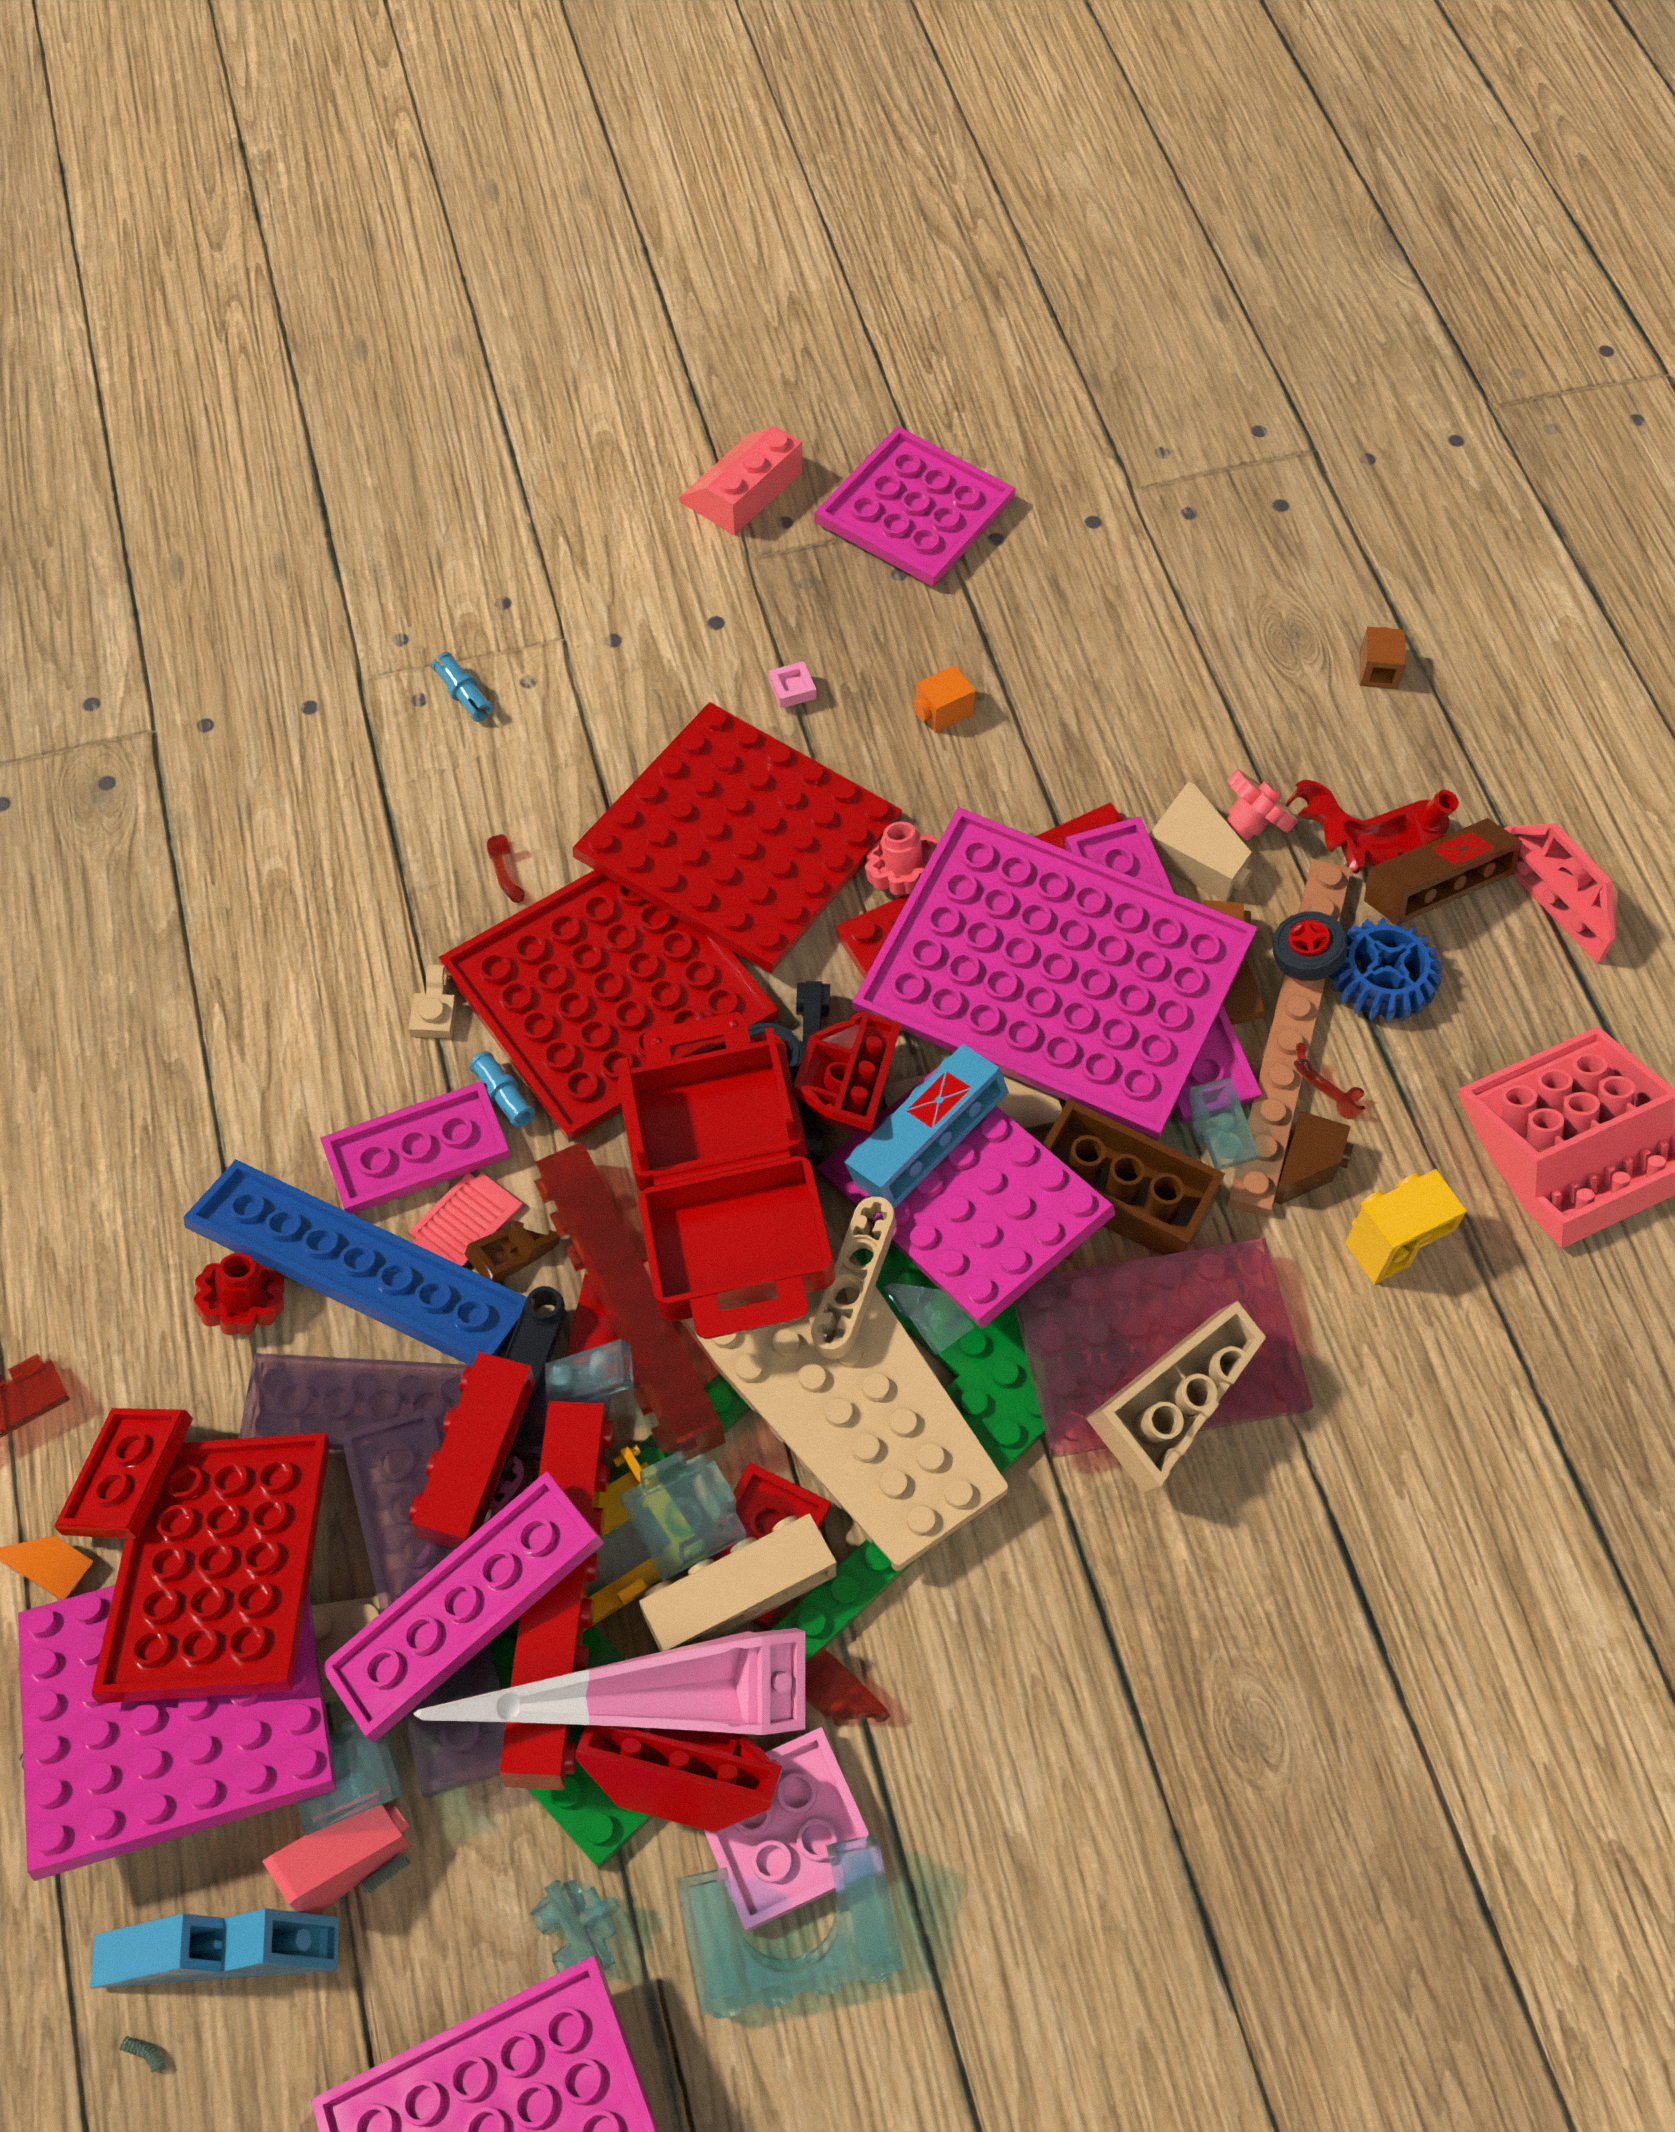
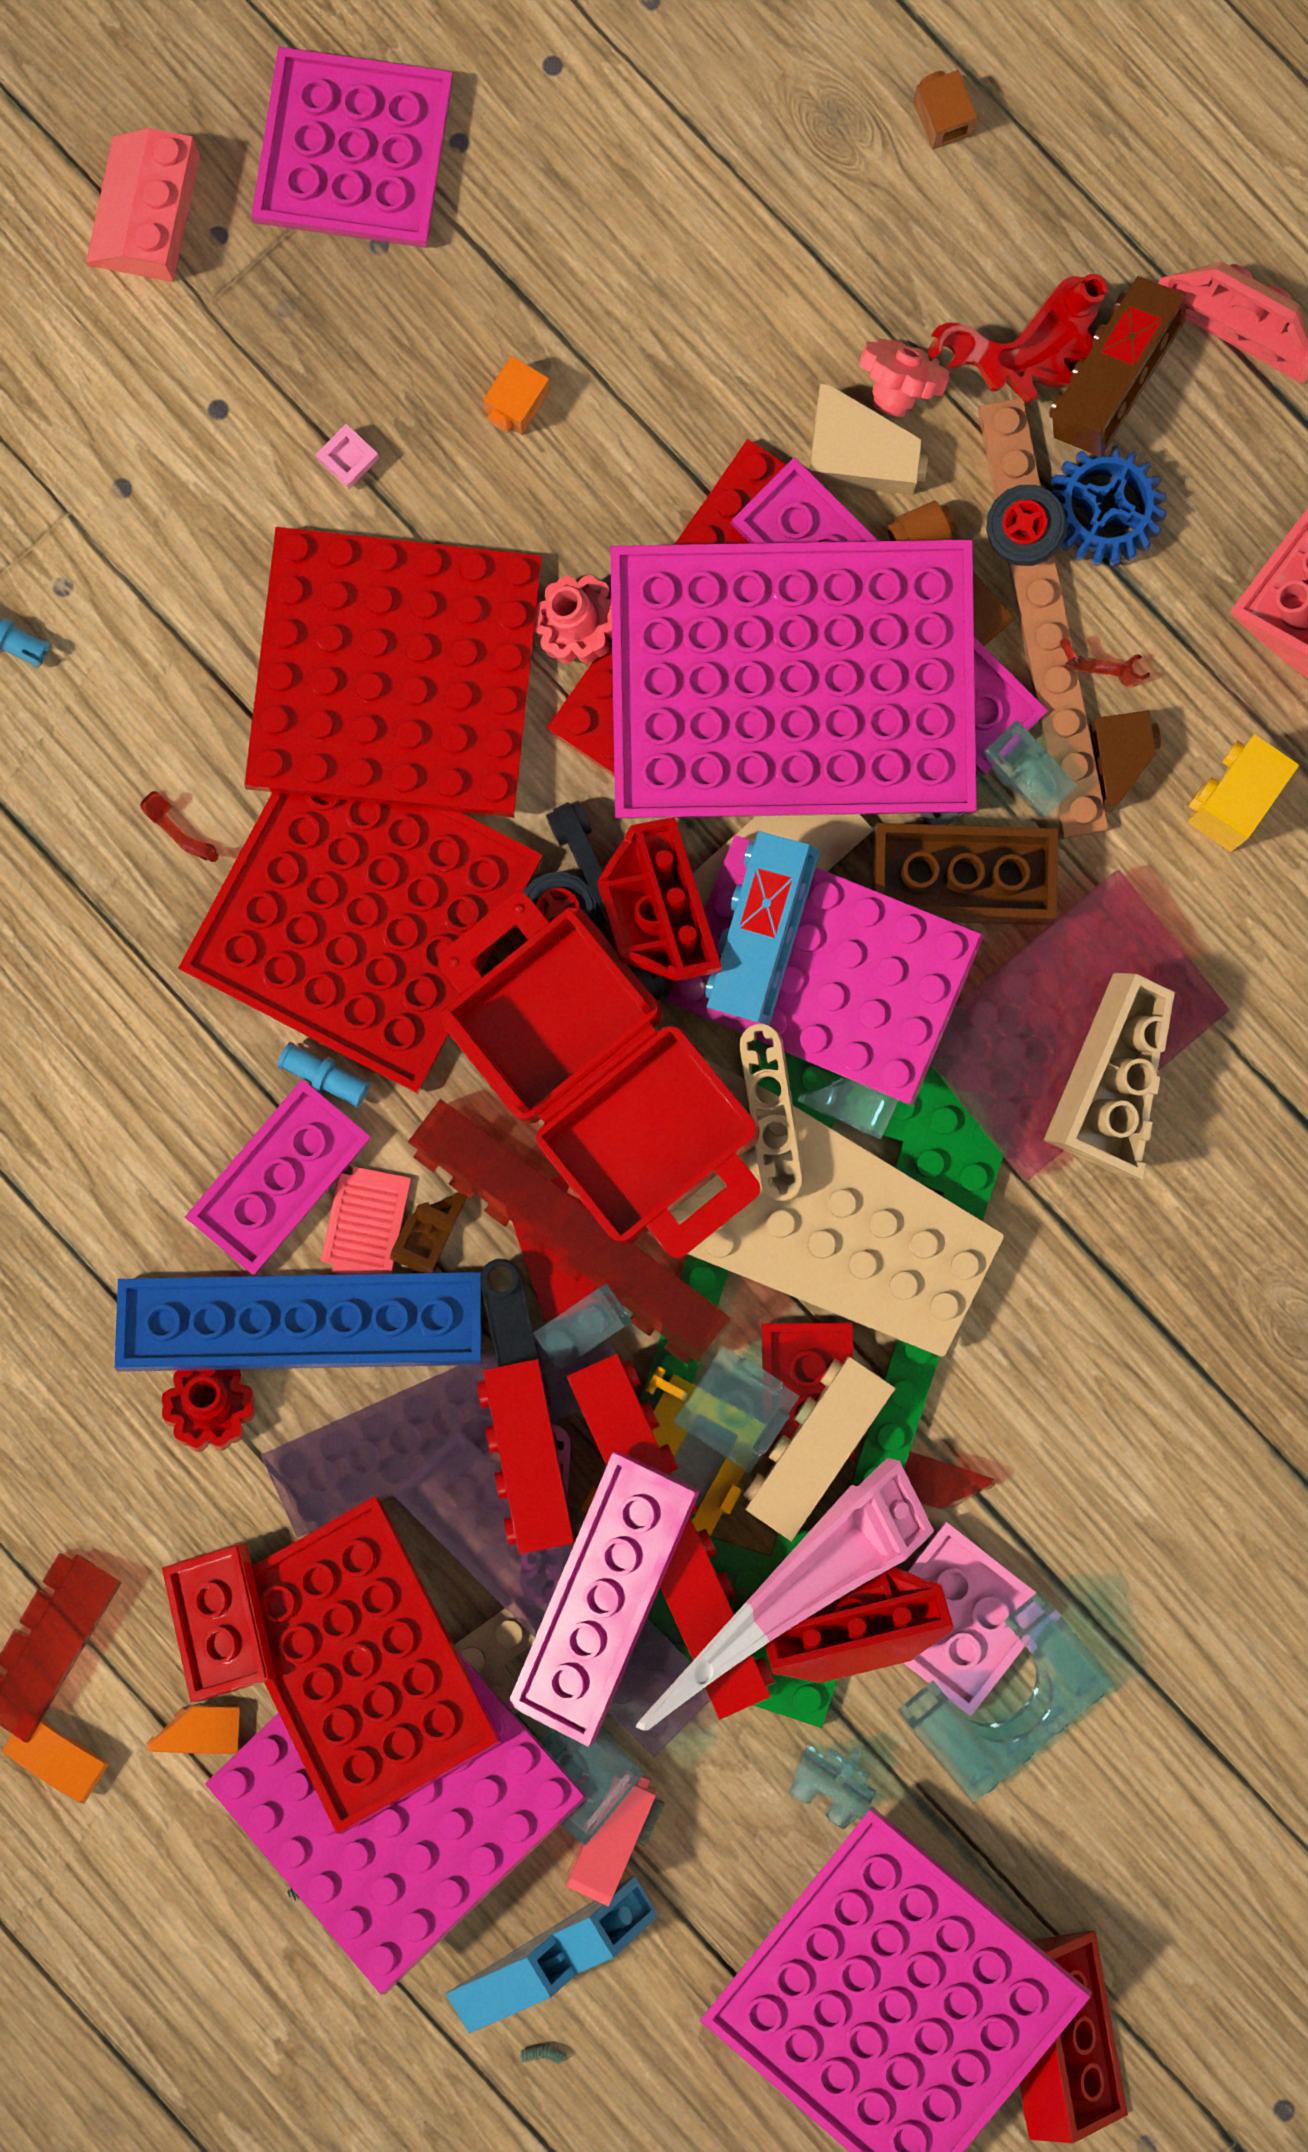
camera: 30 degrees left, 25 degrees up
tan plate [408,964,457,1039] -> none

